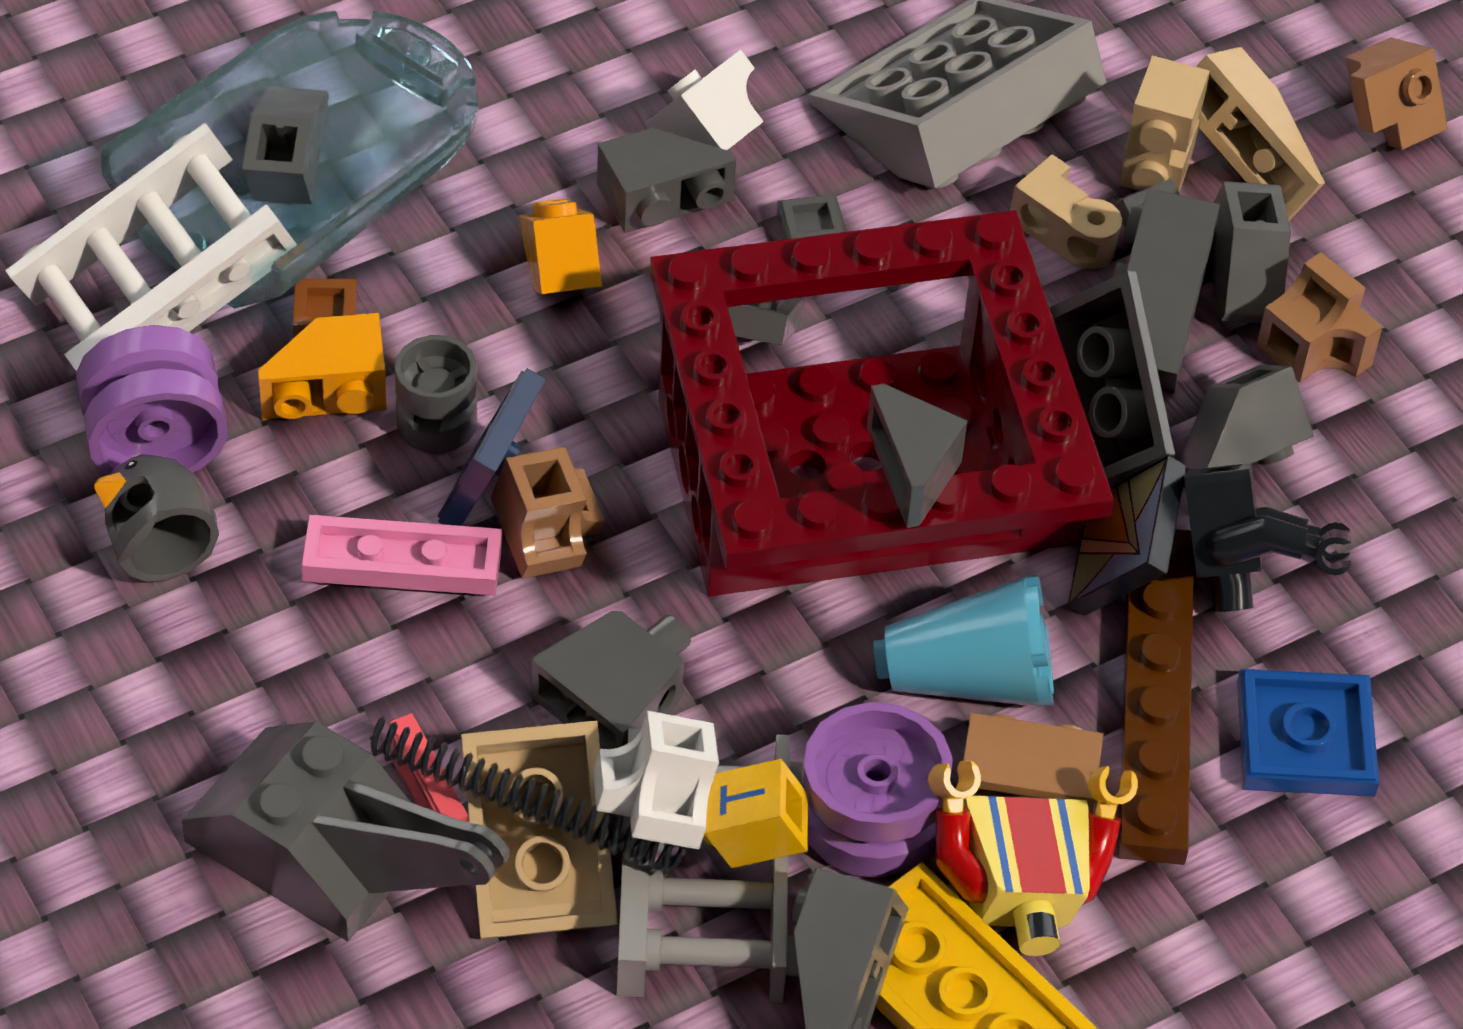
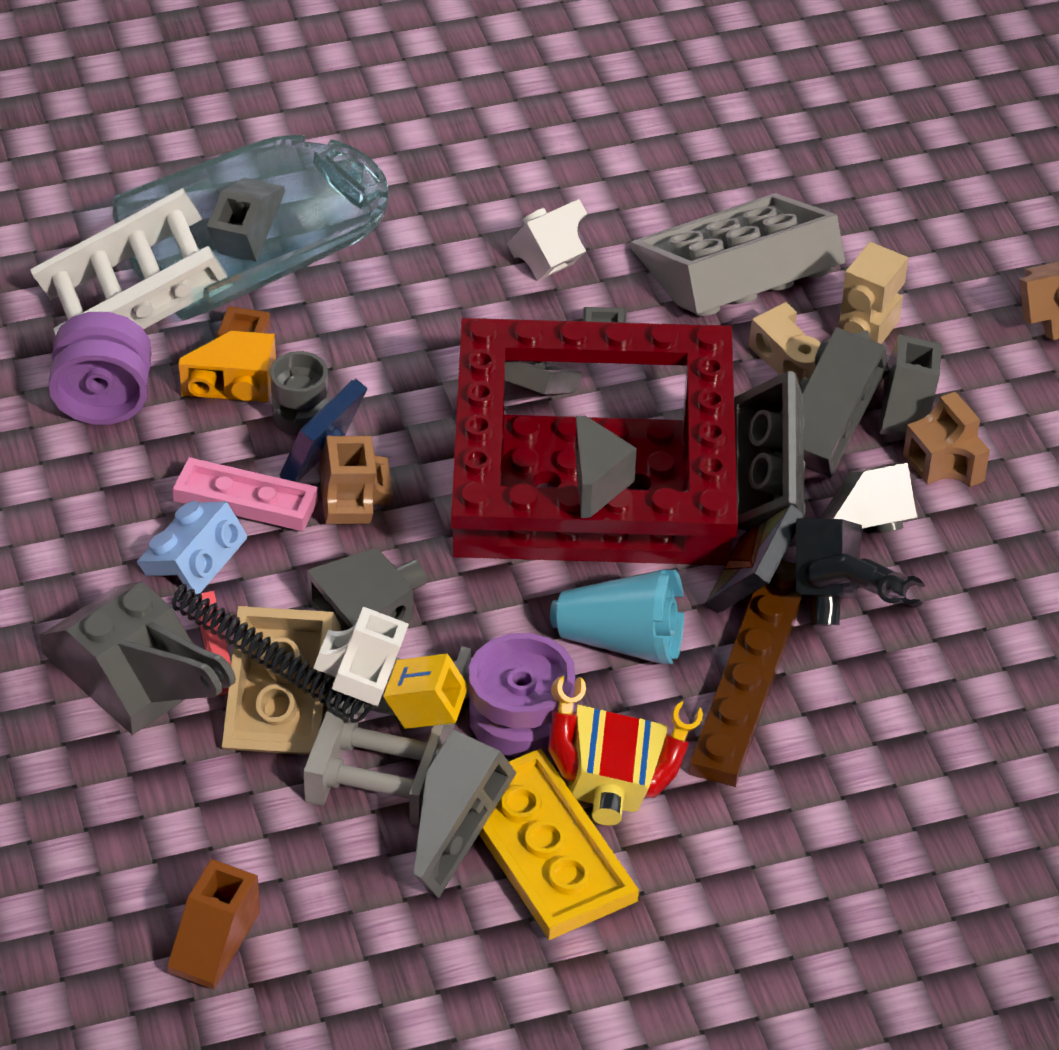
camera: 15 degrees right, 5 degrees down
dark grey piece [94,454,219,582] -> none
light orange slope [518,199,602,294] -> none
dark grey slope [597,127,736,233] -> none
medium nougat brick [963,712,1104,811] -> none
tan slope [1196,47,1325,221] -> none
blue tile [1237,669,1379,797] -> none
none -> light blue bracket [137,501,247,595]

